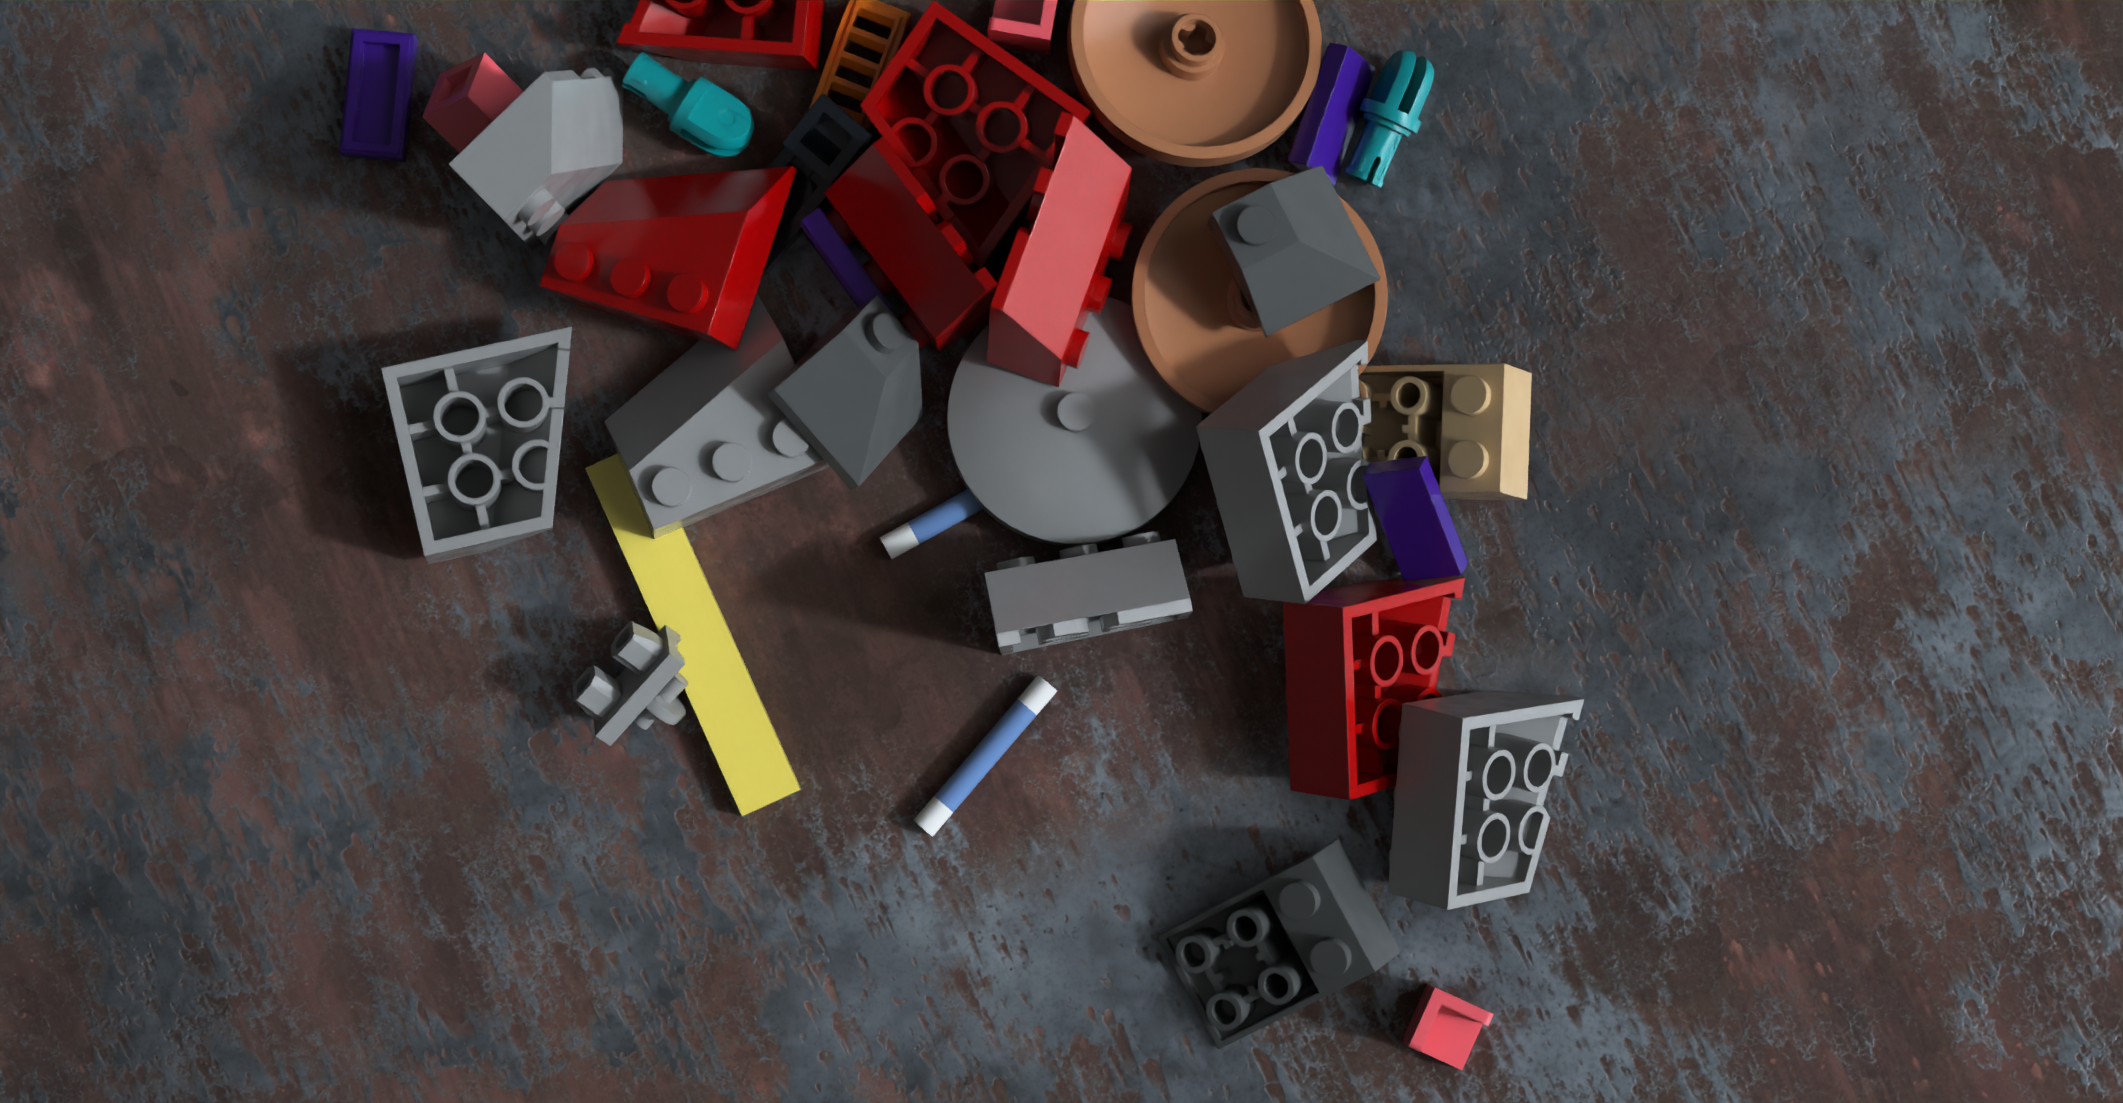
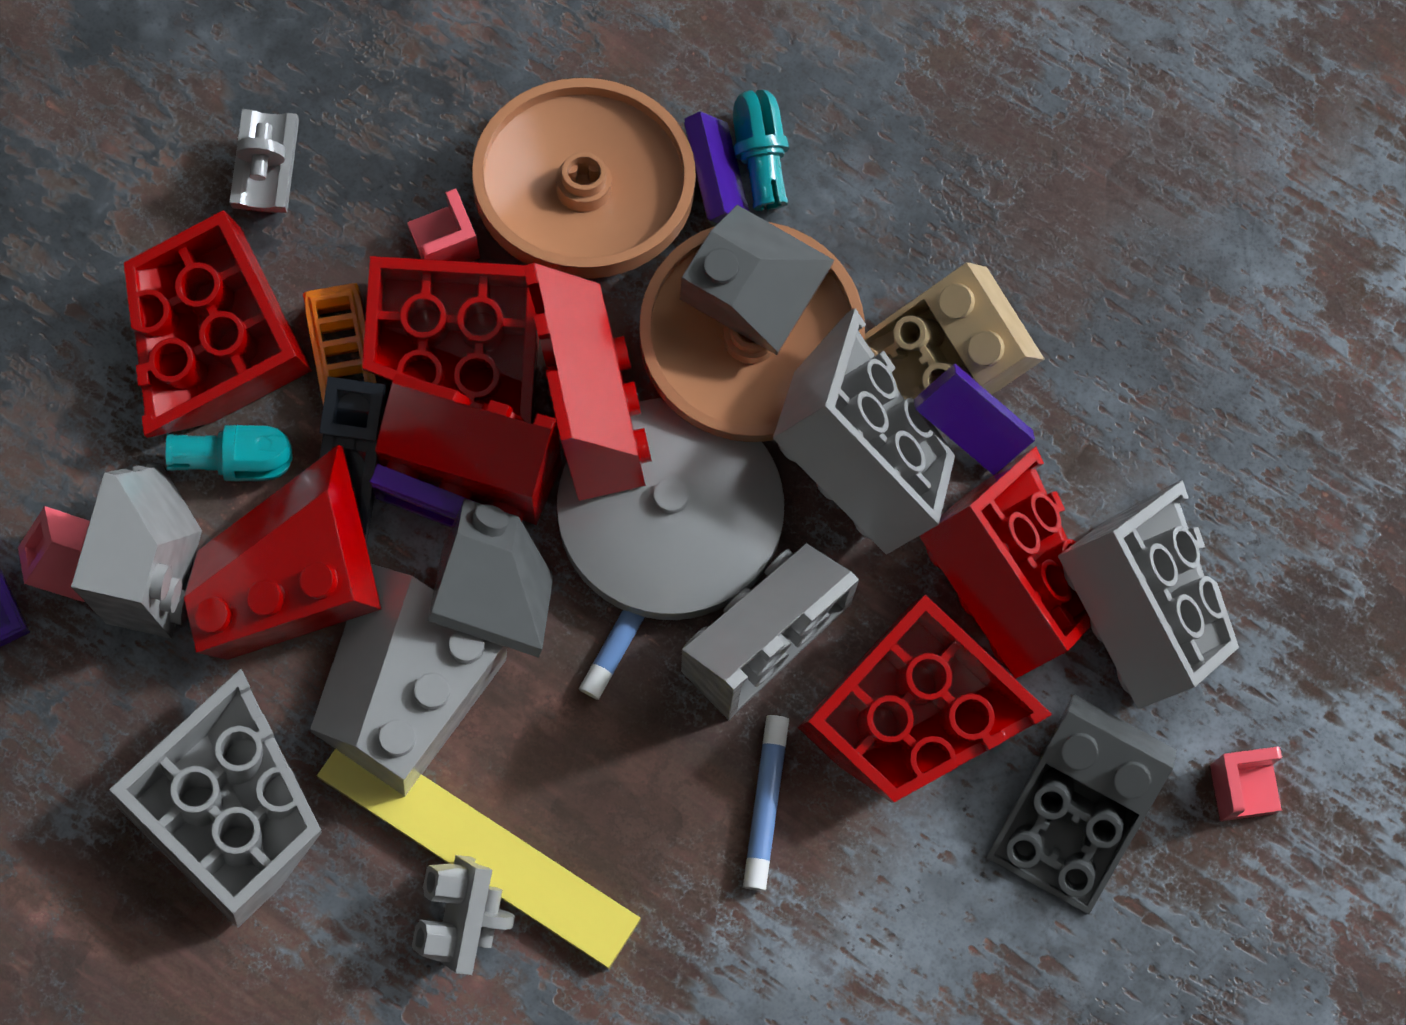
camera: 35 degrees left, 10 degrees down
none -> red wedge [797,595,1053,803]

